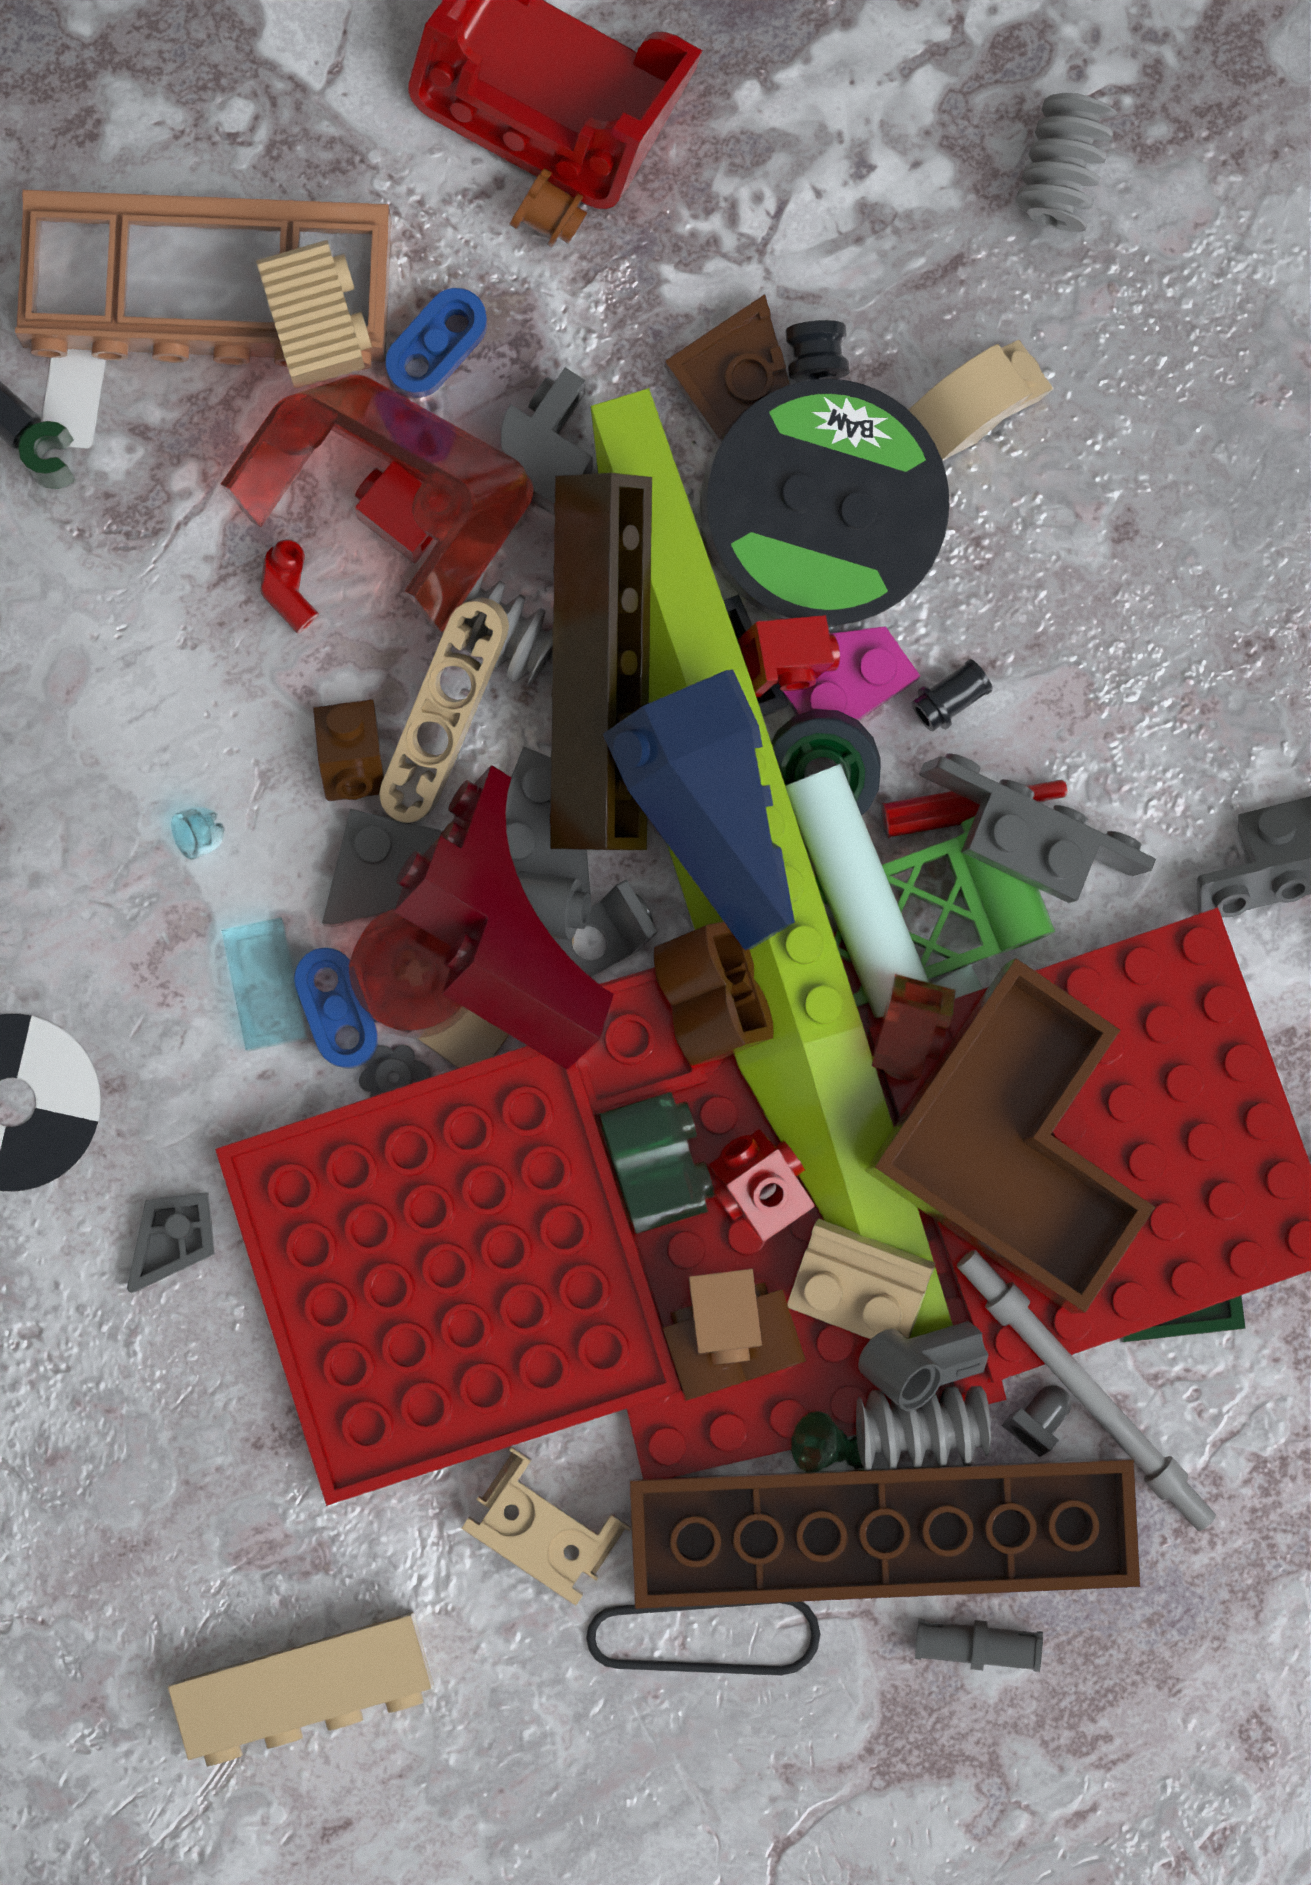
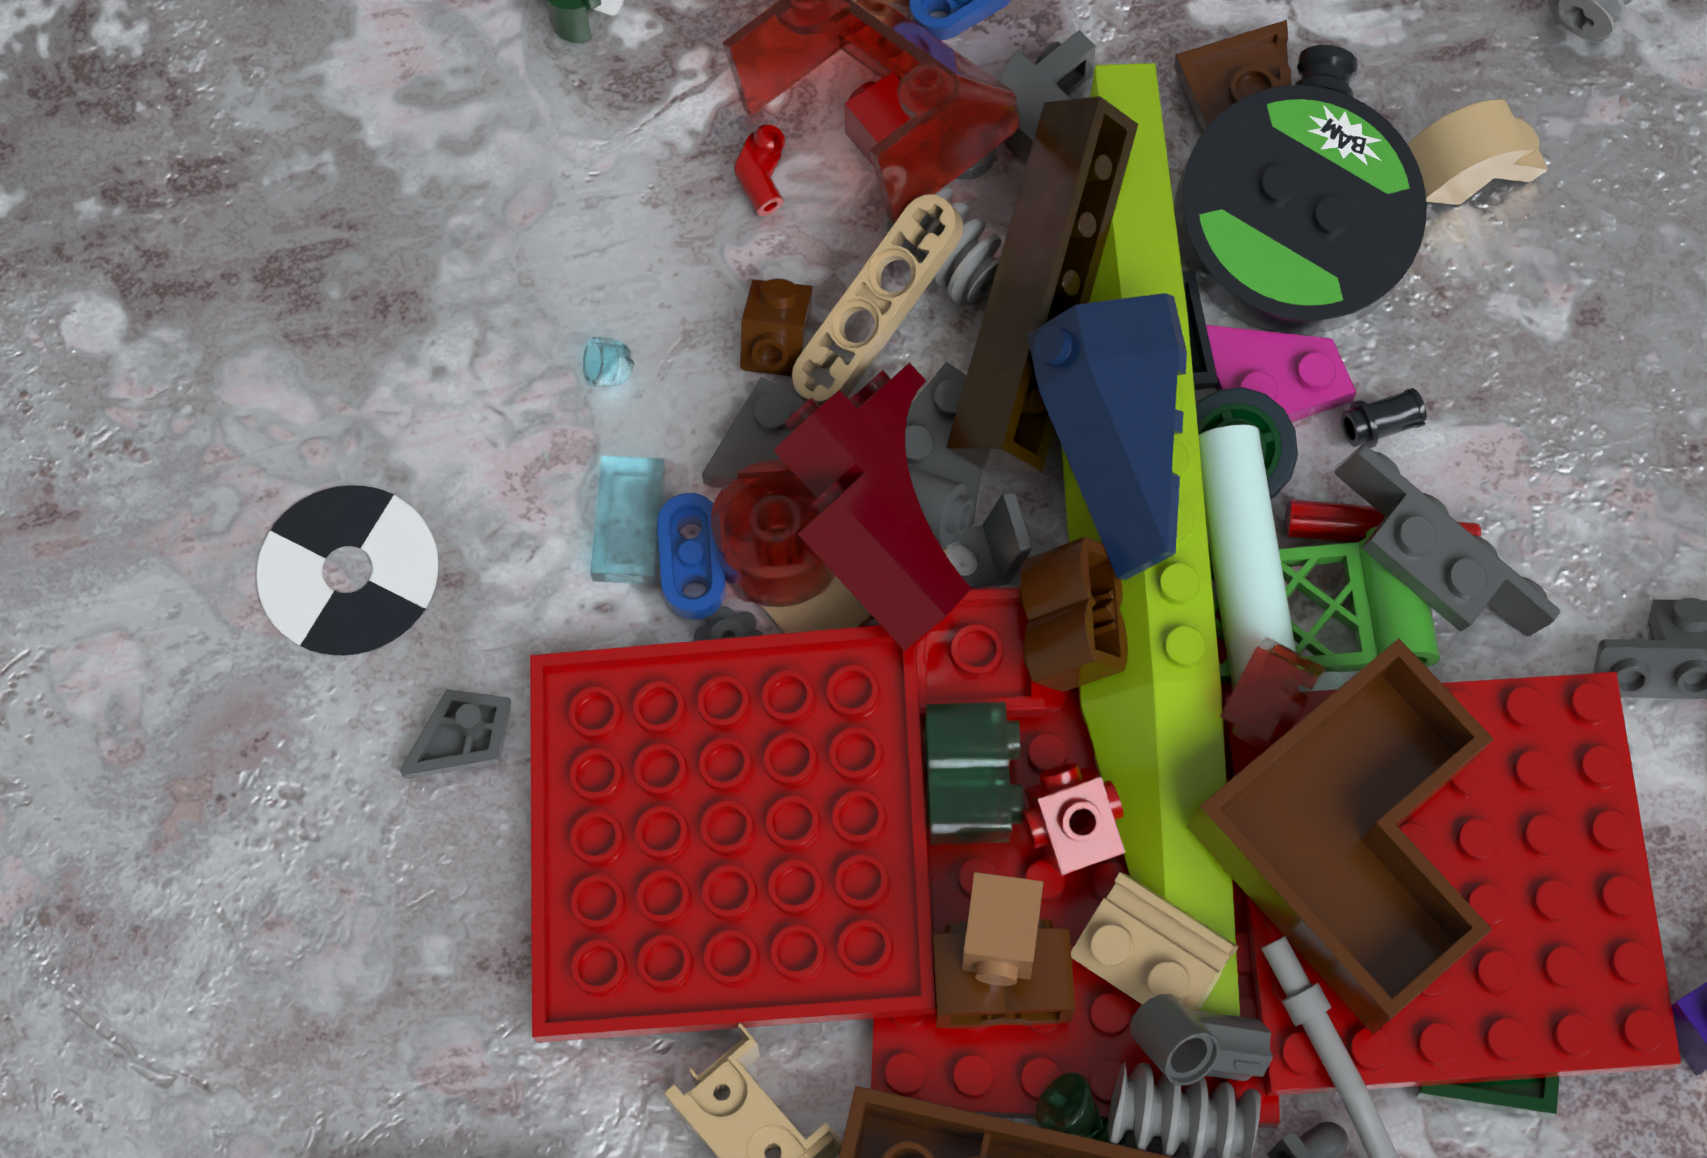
camera: 25 degrees right, 15 degrees down
red brick [738,615,840,697] -> none

